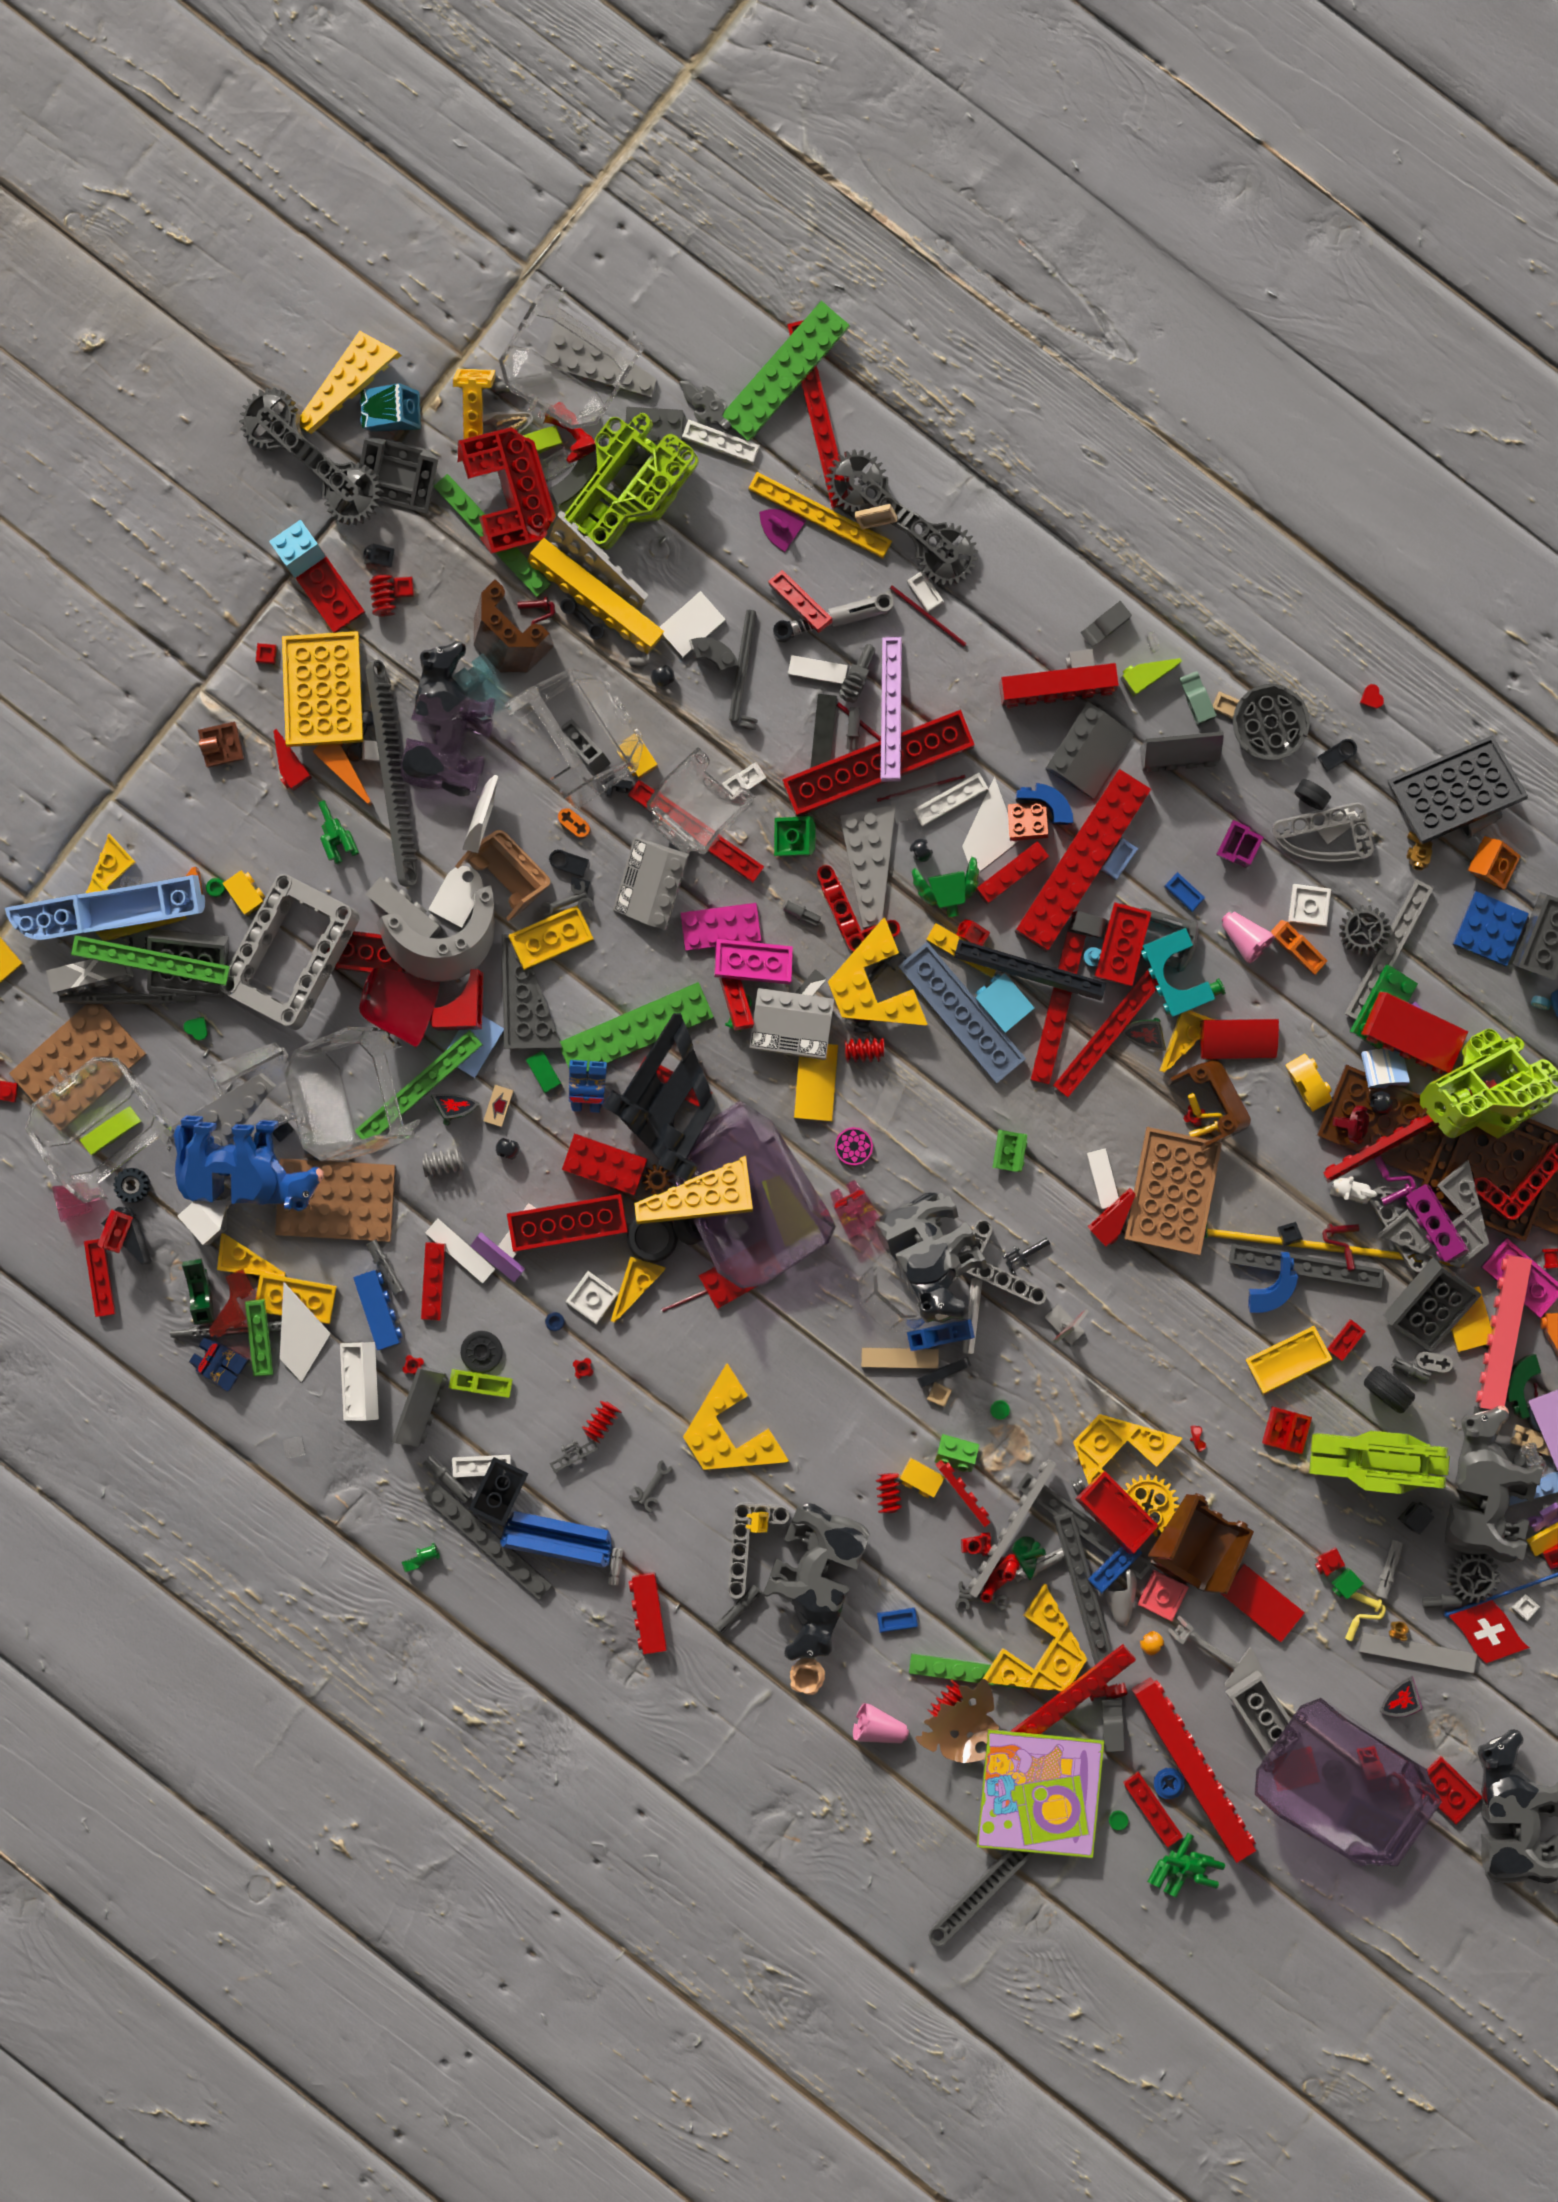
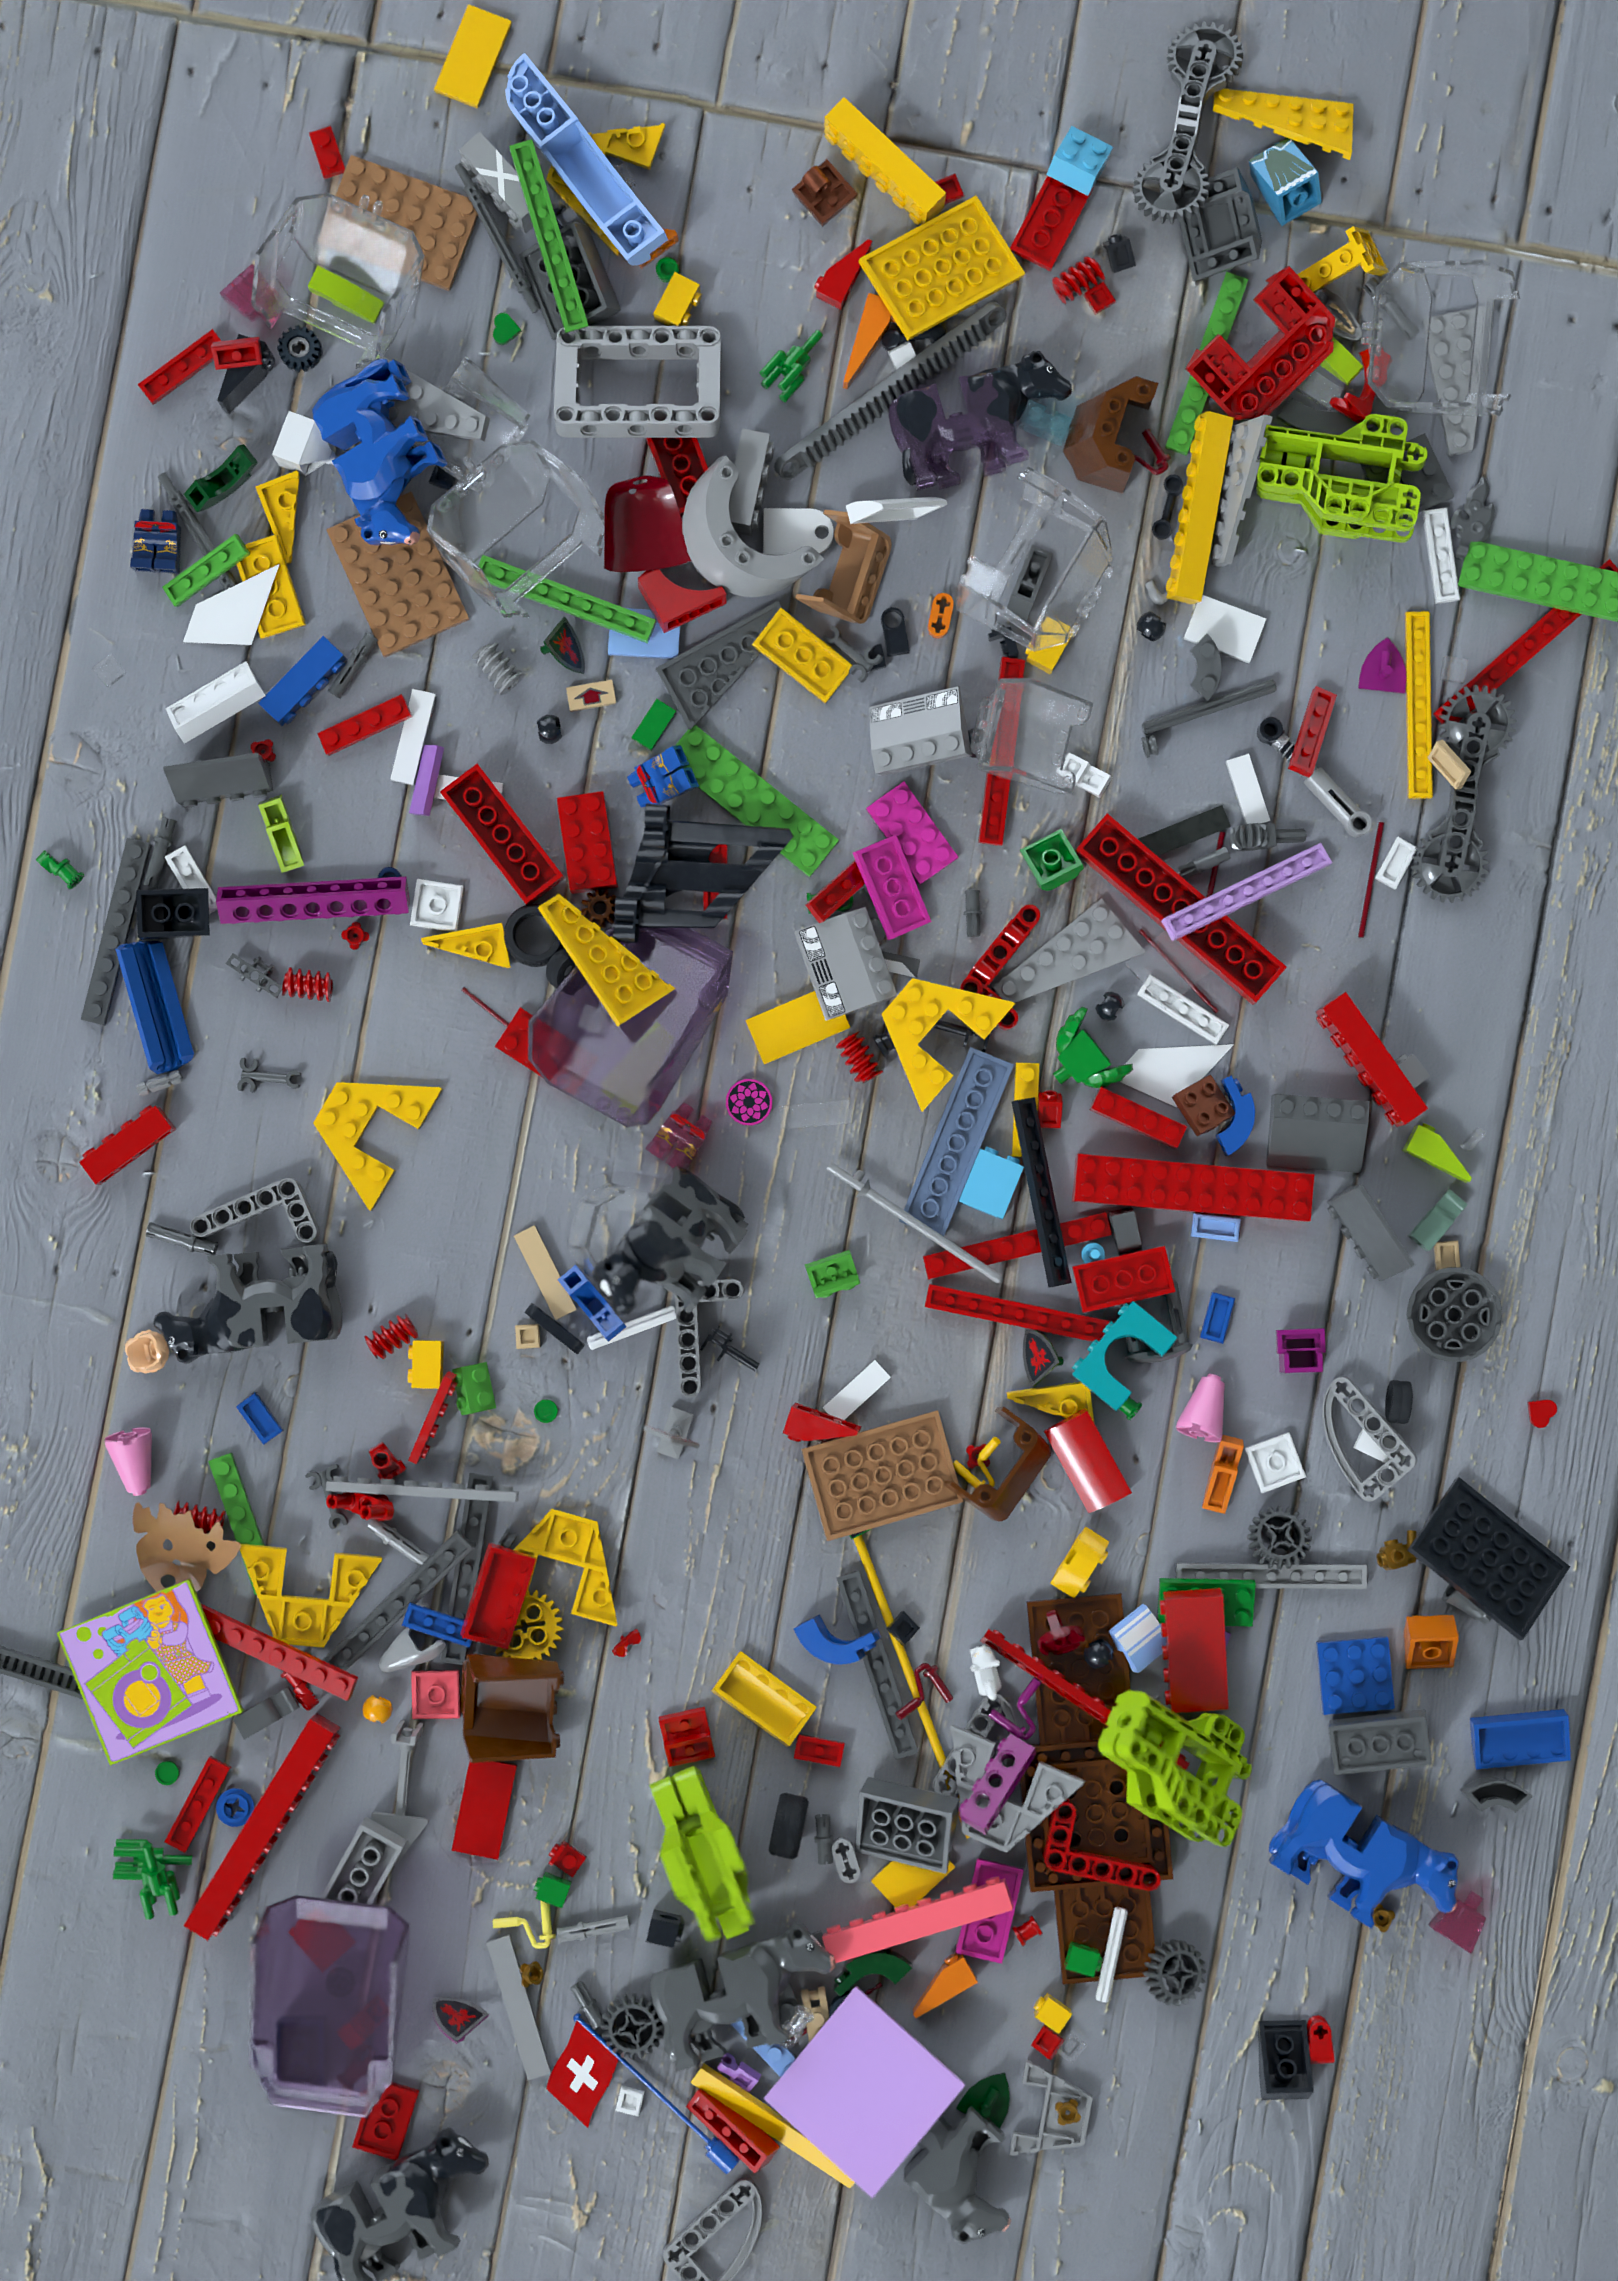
camera: 65 degrees right, 0 degrees up
clear red arch [209,1268,254,1338] -> none
black wheel [460,1331,503,1373] -> none
yellow tile [746,1512,769,1533] -> none
dark green shield [1011,1536,1046,1580] -> none
dark grey piece [1081,601,1132,648] -> none
black piece [1318,739,1357,772] -> none
medium azure tile [1531,996,1551,1010] -> none
none -> magenta brick [216,877,410,924]
none -> yellow brick [824,97,946,225]
none -> light grey piece [826,1162,1003,1283]

